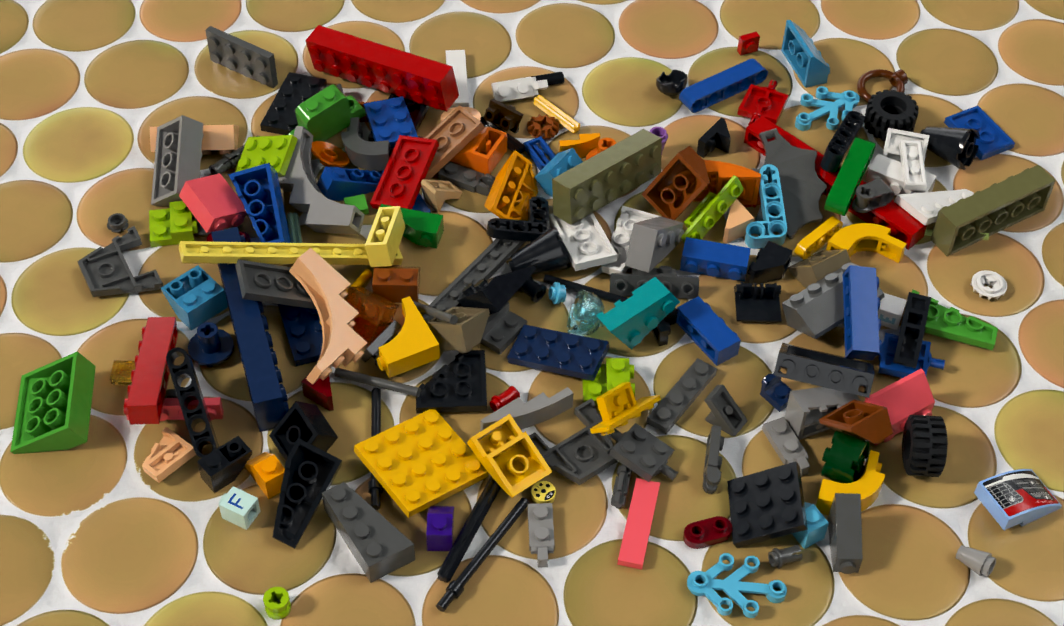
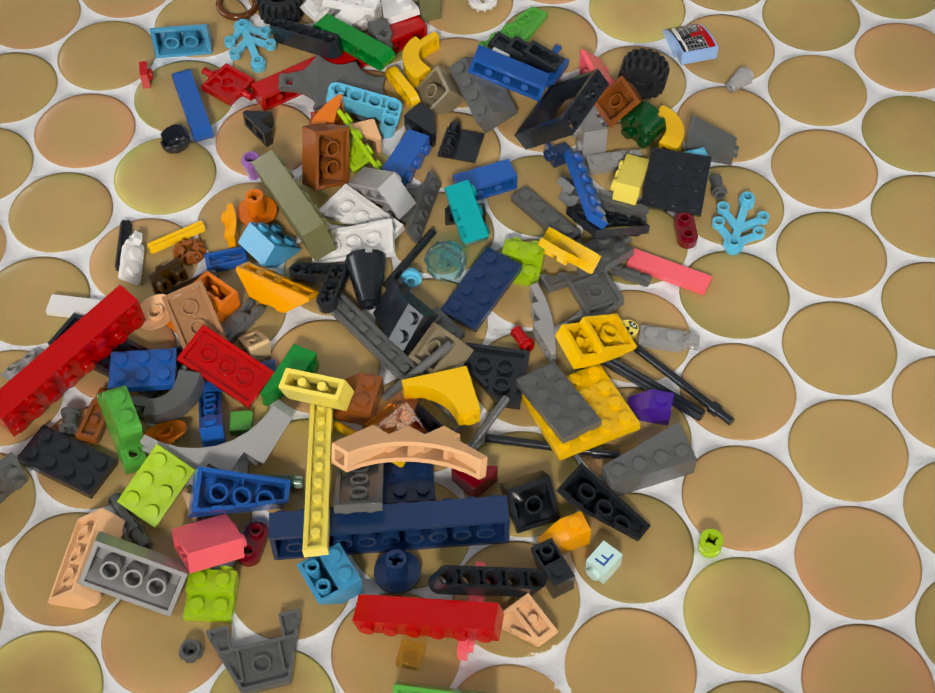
camera: 75 degrees left, 5 degrees up
none -> dark grey plate [516,362,602,444]
none -> blue plate [563,149,608,229]
none -> black plate [566,206,650,240]
none -> light yellow brick [610,154,649,205]

